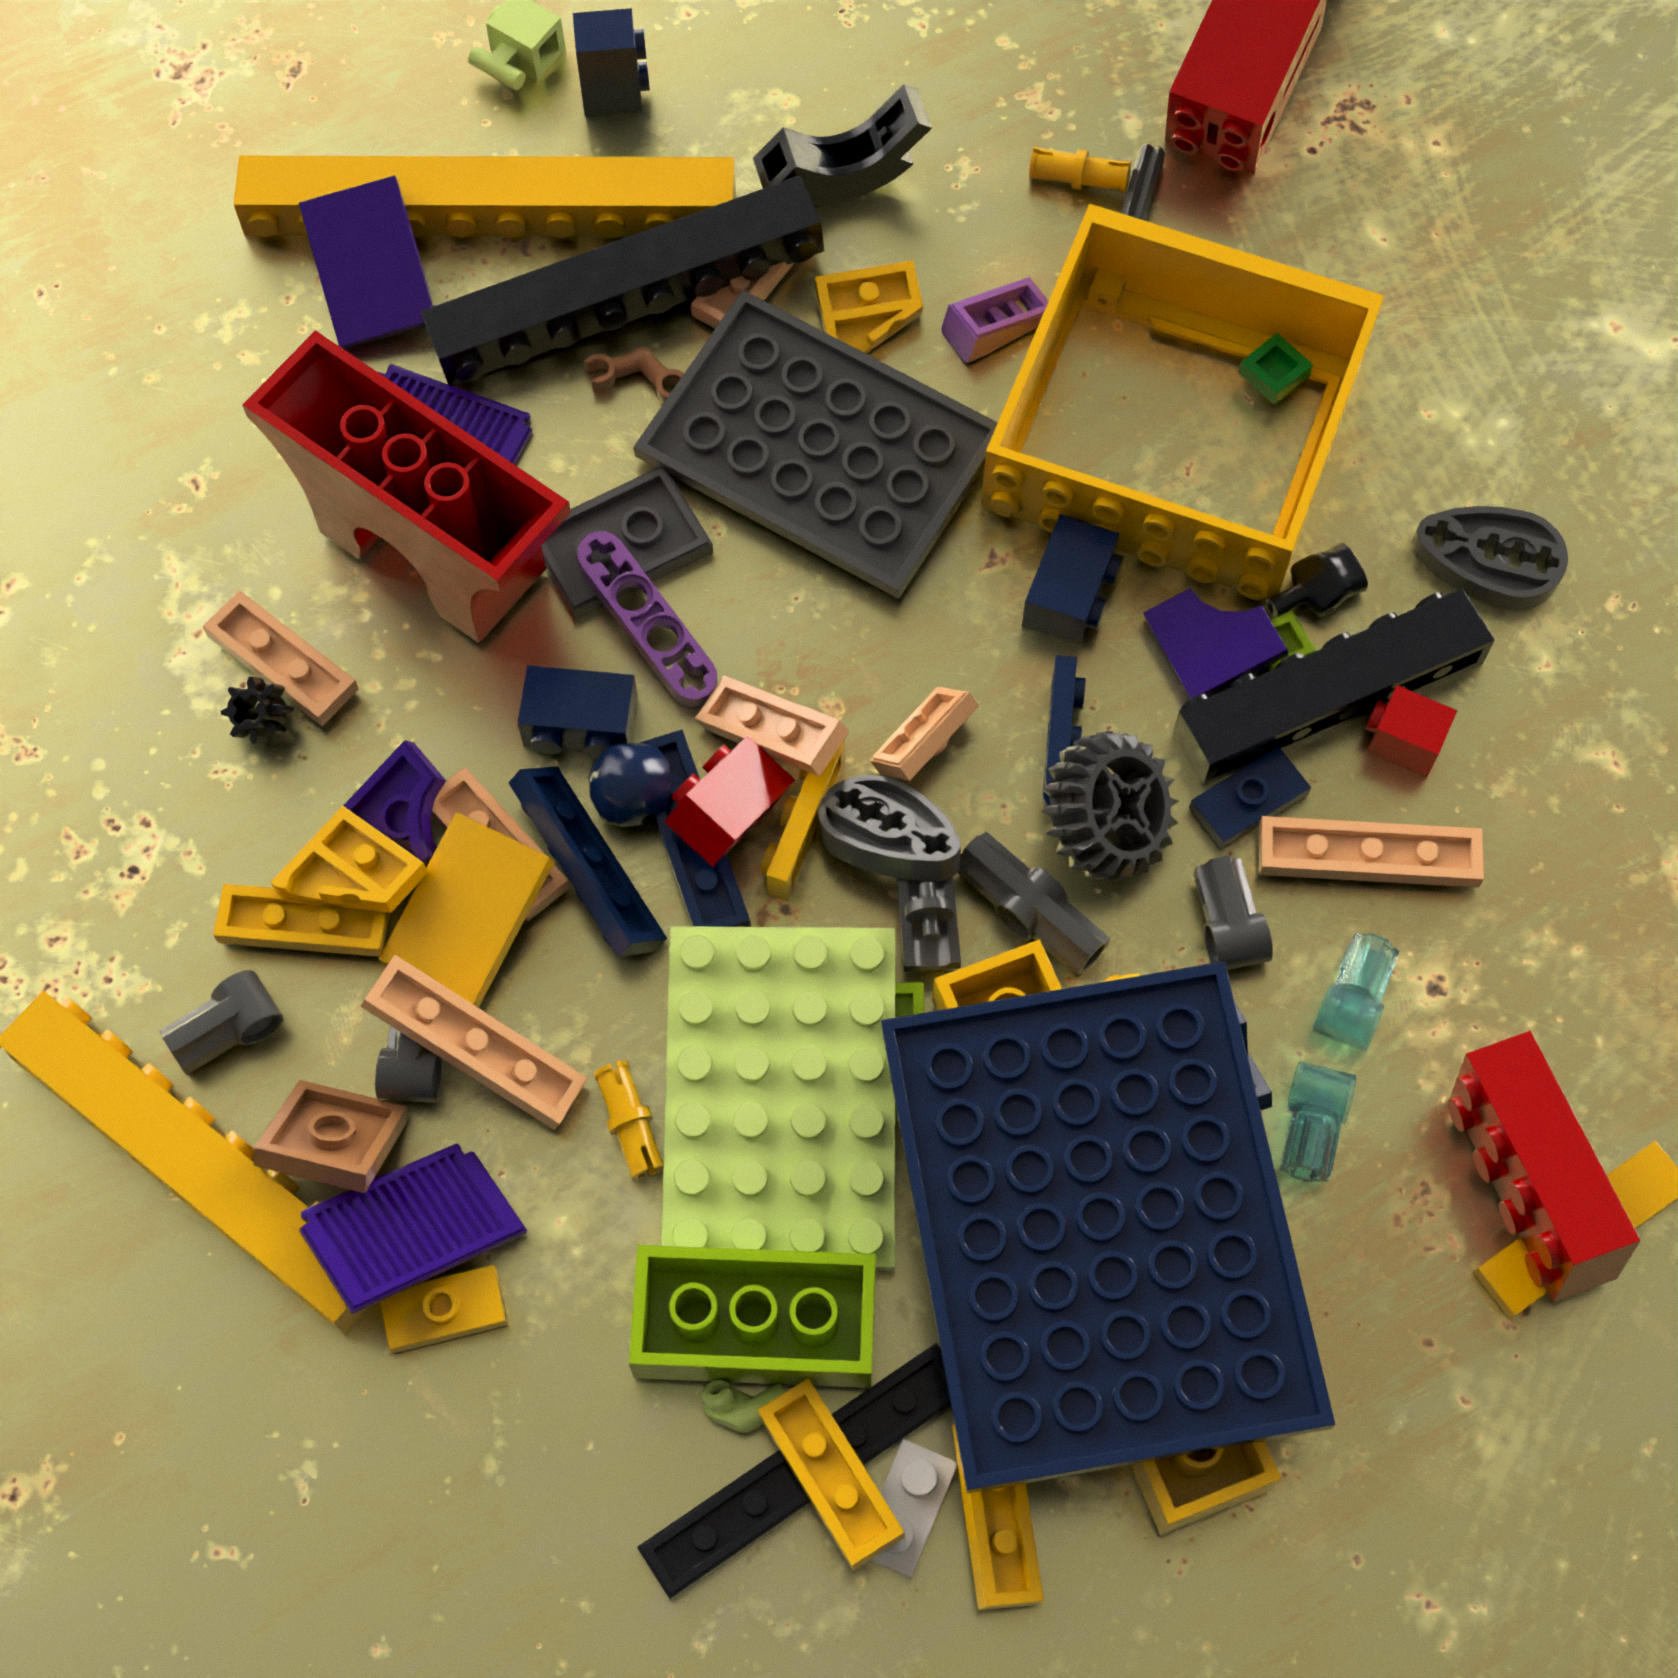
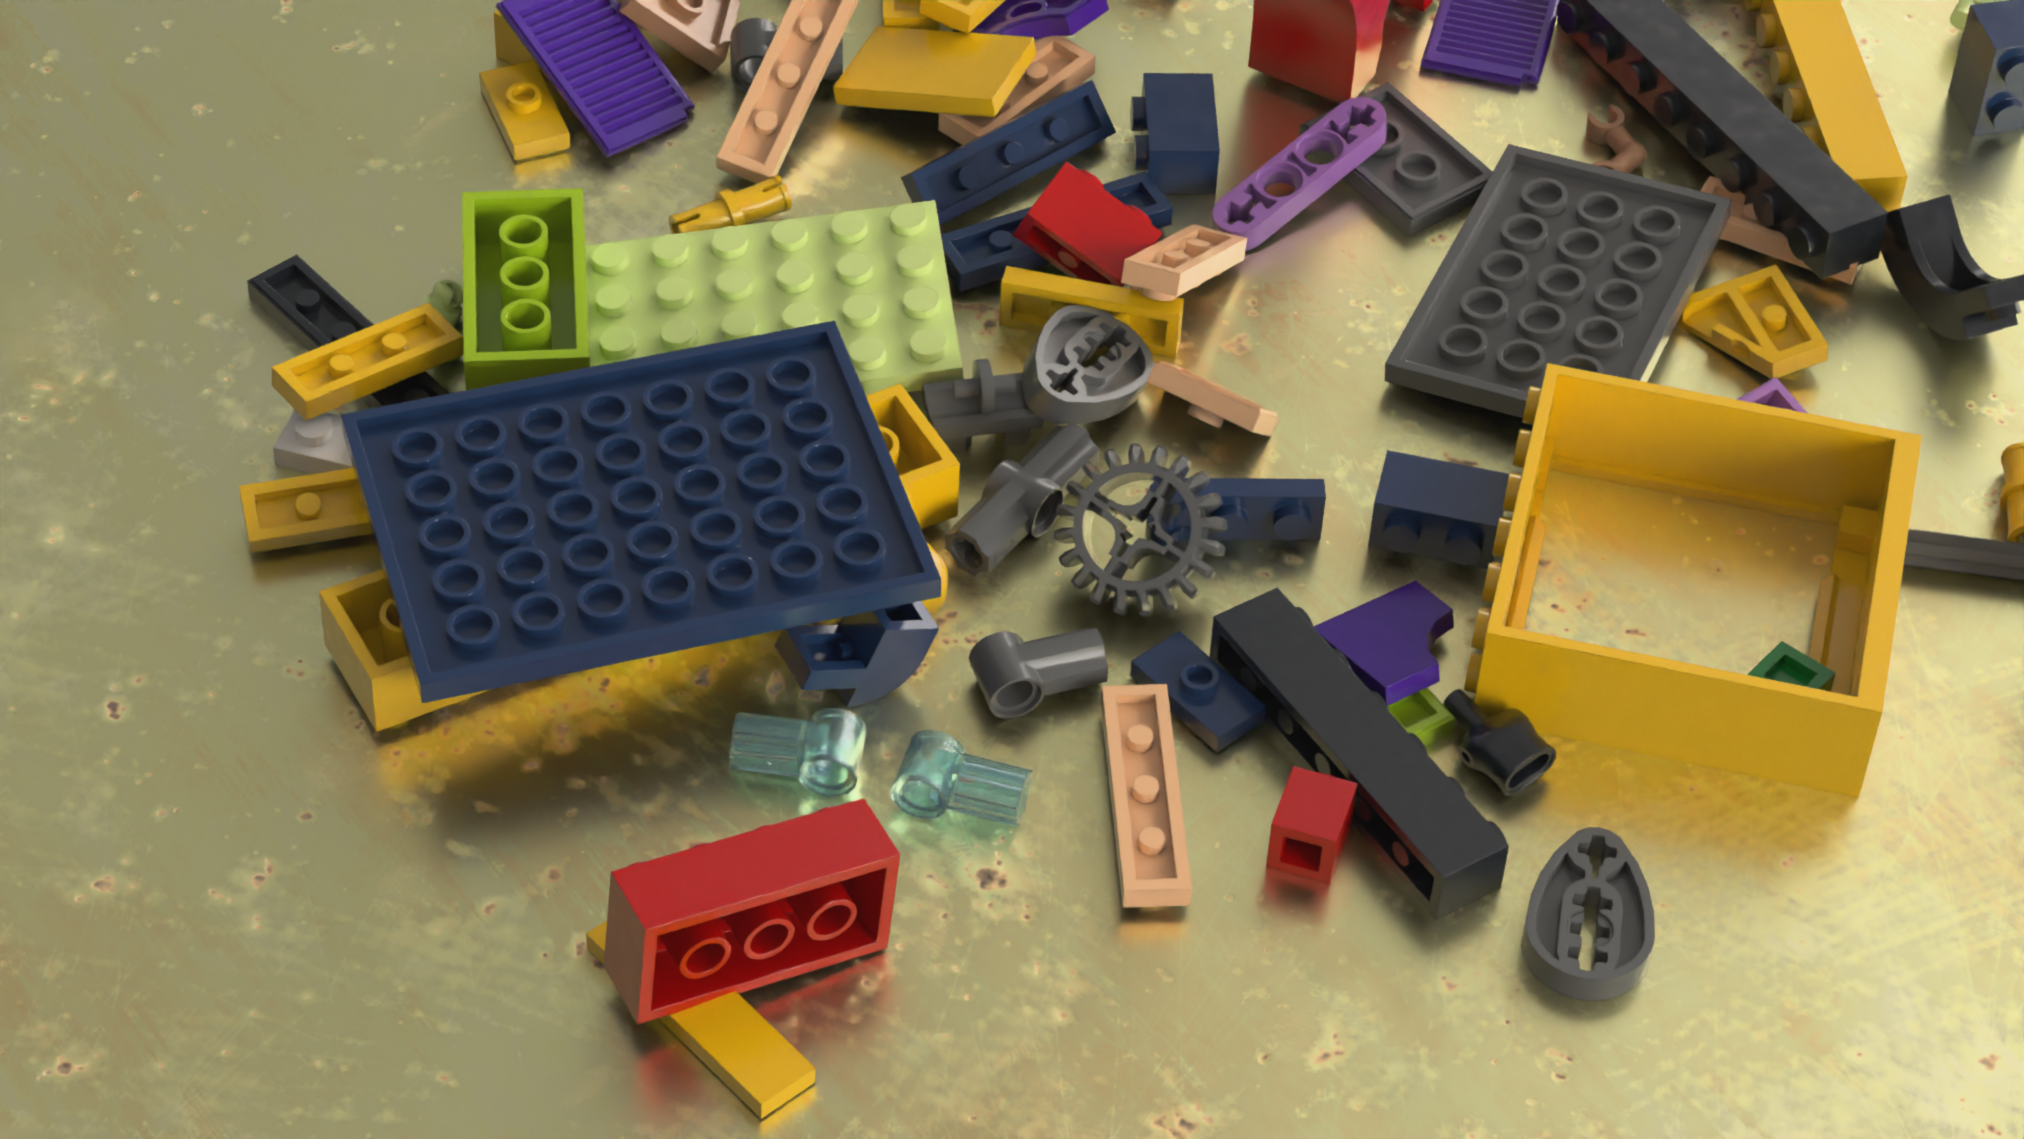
camera: 80 degrees right, 20 degrees down
dark blue hair [588,743,672,827] -> none

